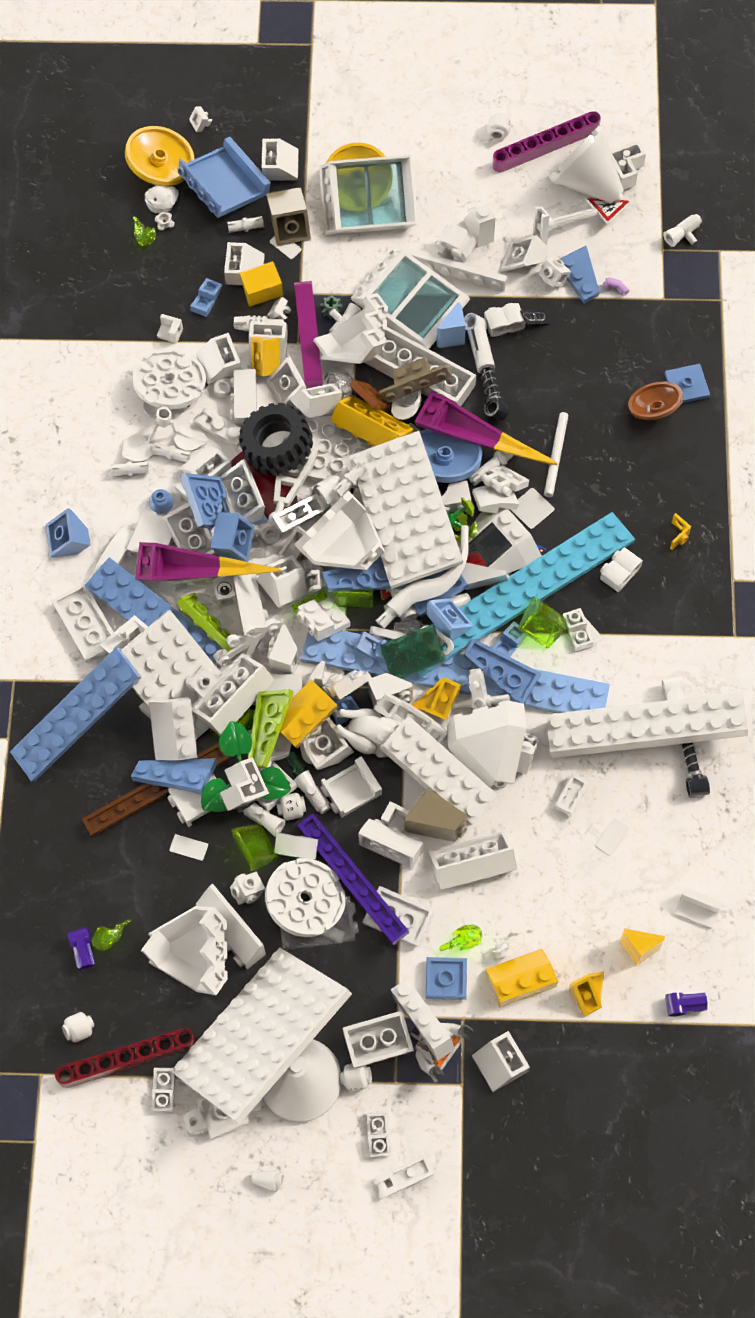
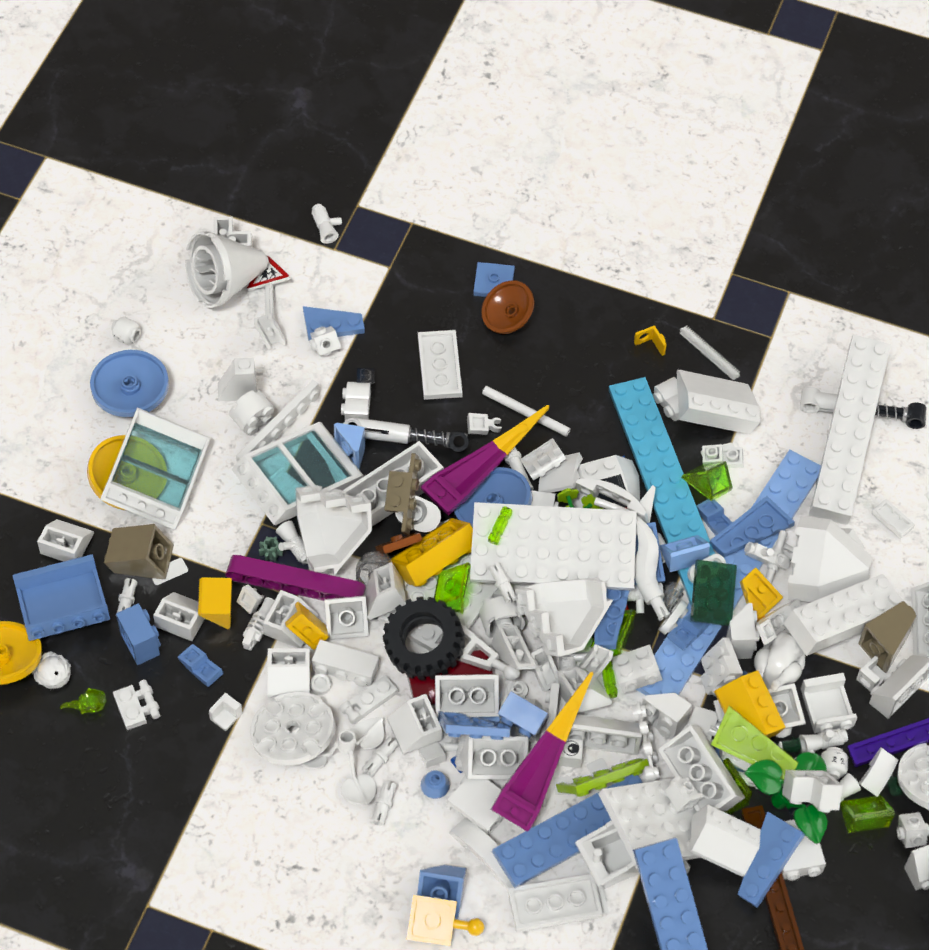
camera: 75 degrees left, 10 degrees down
white plate [155,212,174,230] -> none
white sticker [170,834,208,861] -> none
white slope [307,661,326,686] -> none
magenta beam [492,111,601,173] -> none
white slope [500,235,549,272] -> none
white sticker [510,488,554,529] -> none
lavender arm [603,277,630,296] -> none
none -> medium blue dish [90,350,169,417]
none -> white plate [113,680,160,730]
none -> medium blue brick [116,603,161,665]
none -> plate [407,895,484,946]
none -> white plate [418,330,462,400]
none -> clear neon green slope [434,562,471,613]
none -> white plate [467,413,502,435]
none -> clear neon green axle [488,506,512,545]
none -> white slope [576,479,649,523]
none -> white slope [677,369,760,434]
none -> white axle [680,326,740,380]

